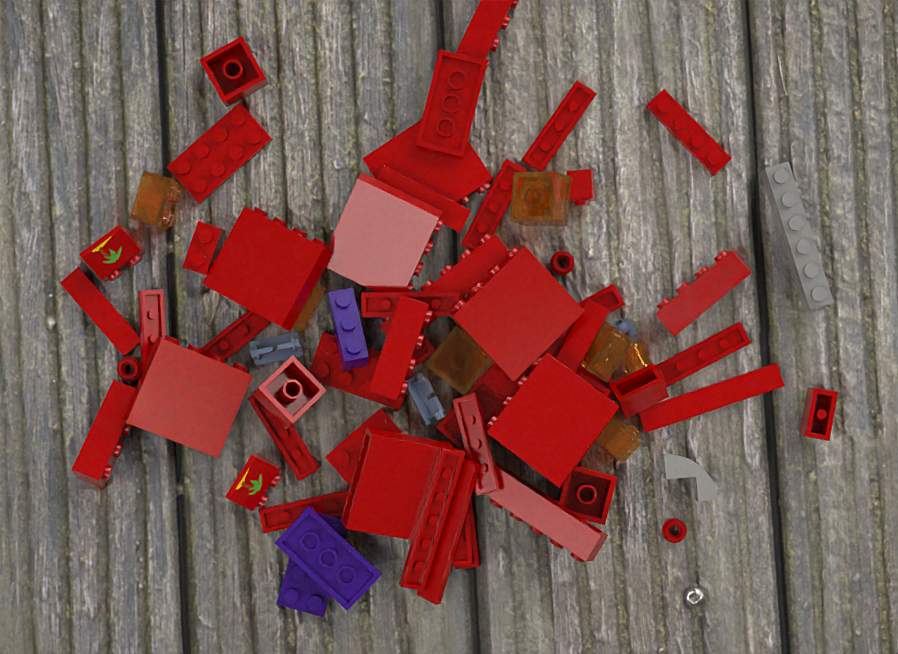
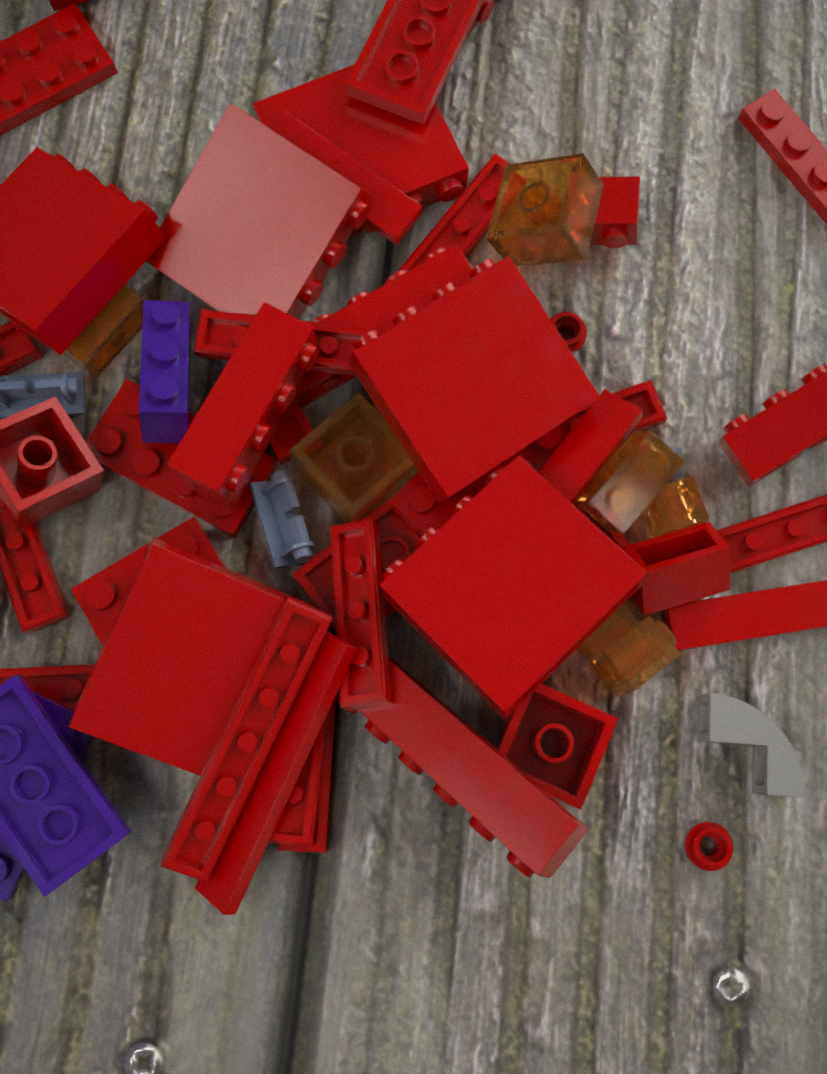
camera: 10 degrees right, 10 degrees down
red tile [521,80,597,174] -> none

